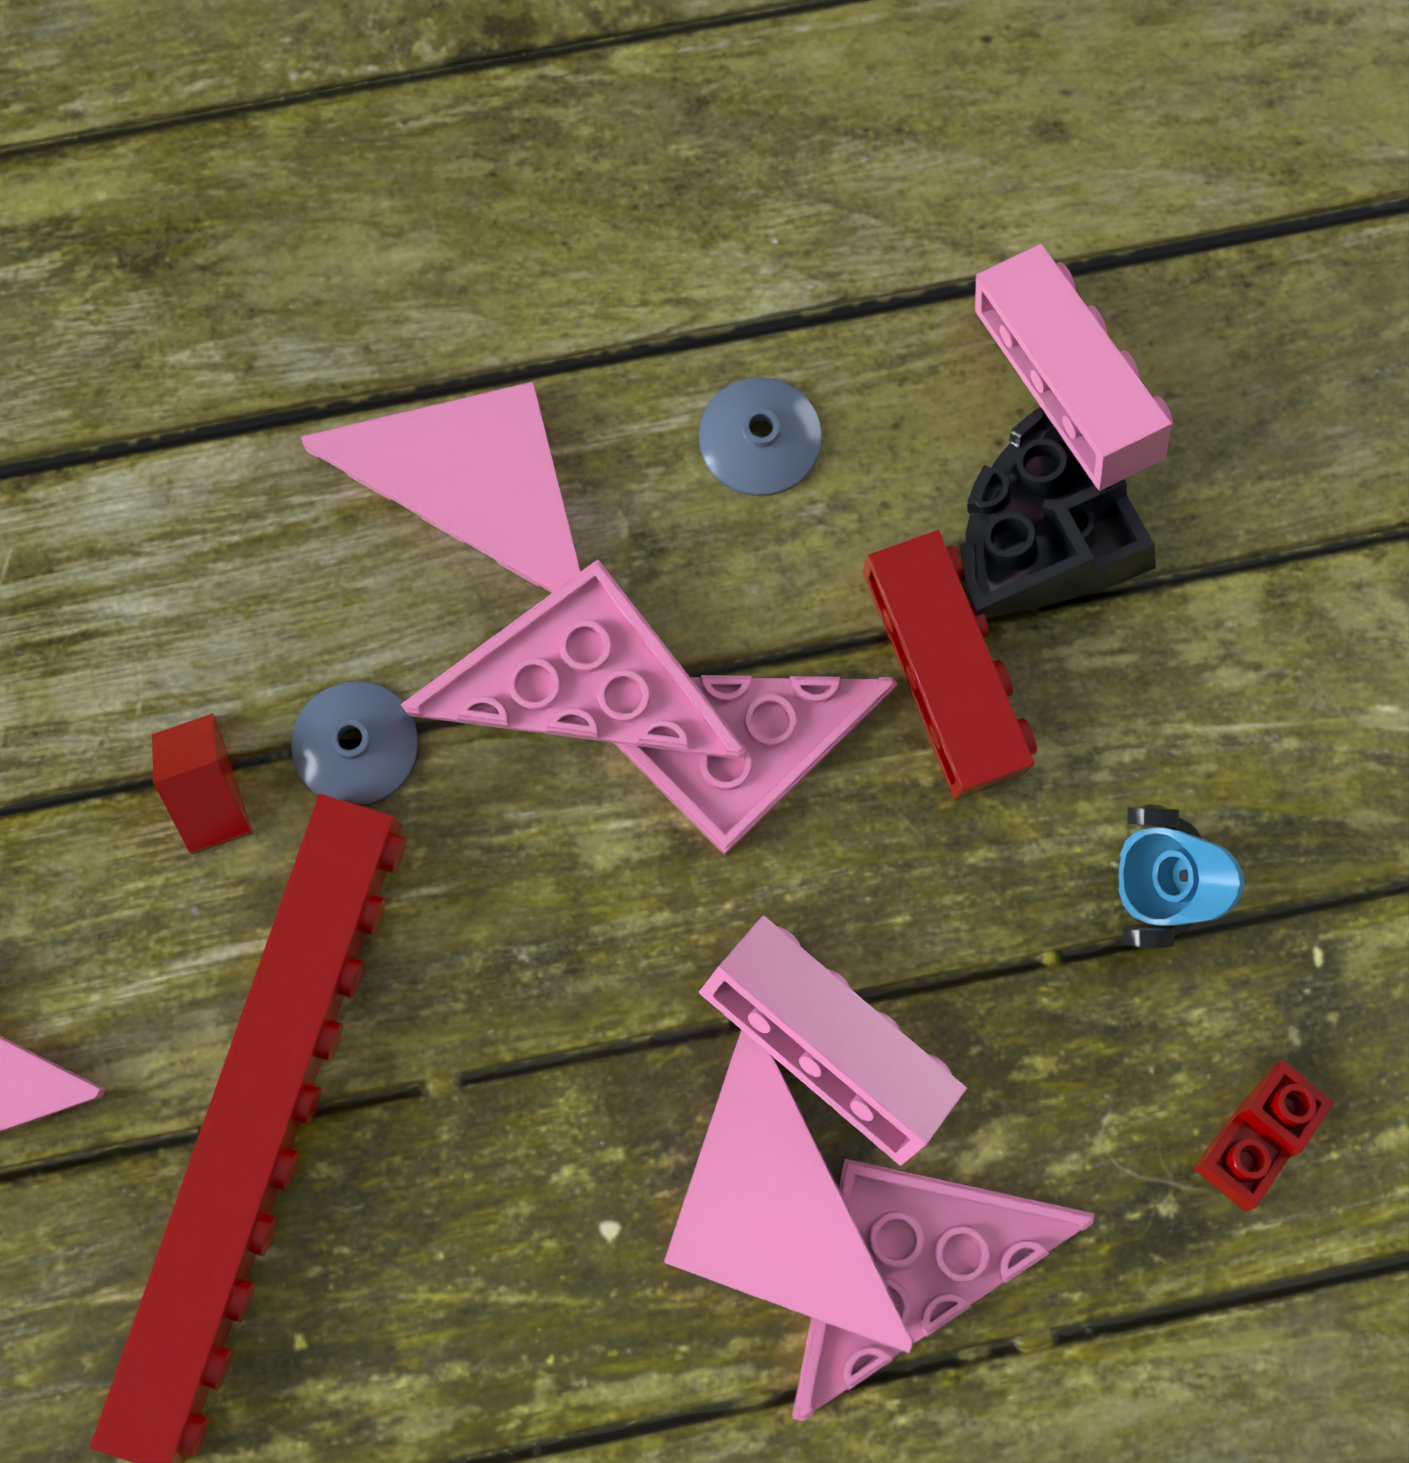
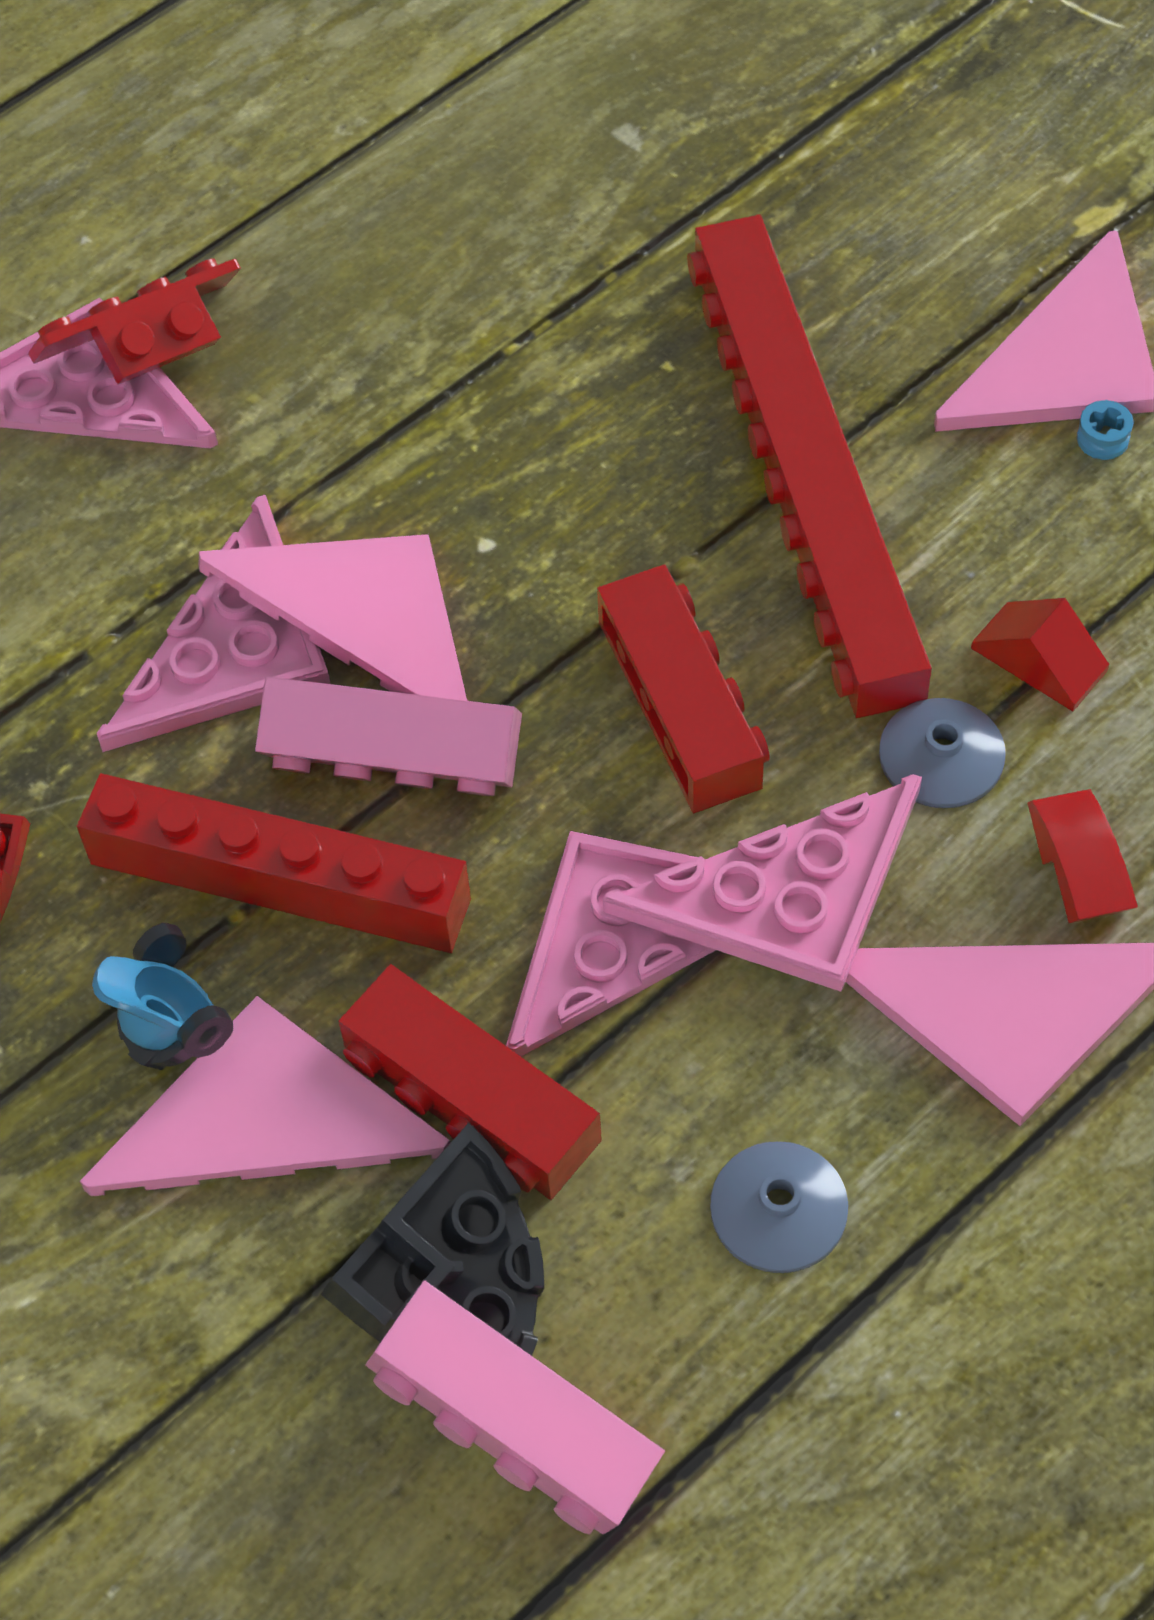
camera: 155 degrees right, 20 degrees down
none -> red brick [76,773,471,954]
none -> bright pink tile [80,996,450,1196]
none -> red brick [597,564,770,814]
none -> red slope [1027,789,1138,923]

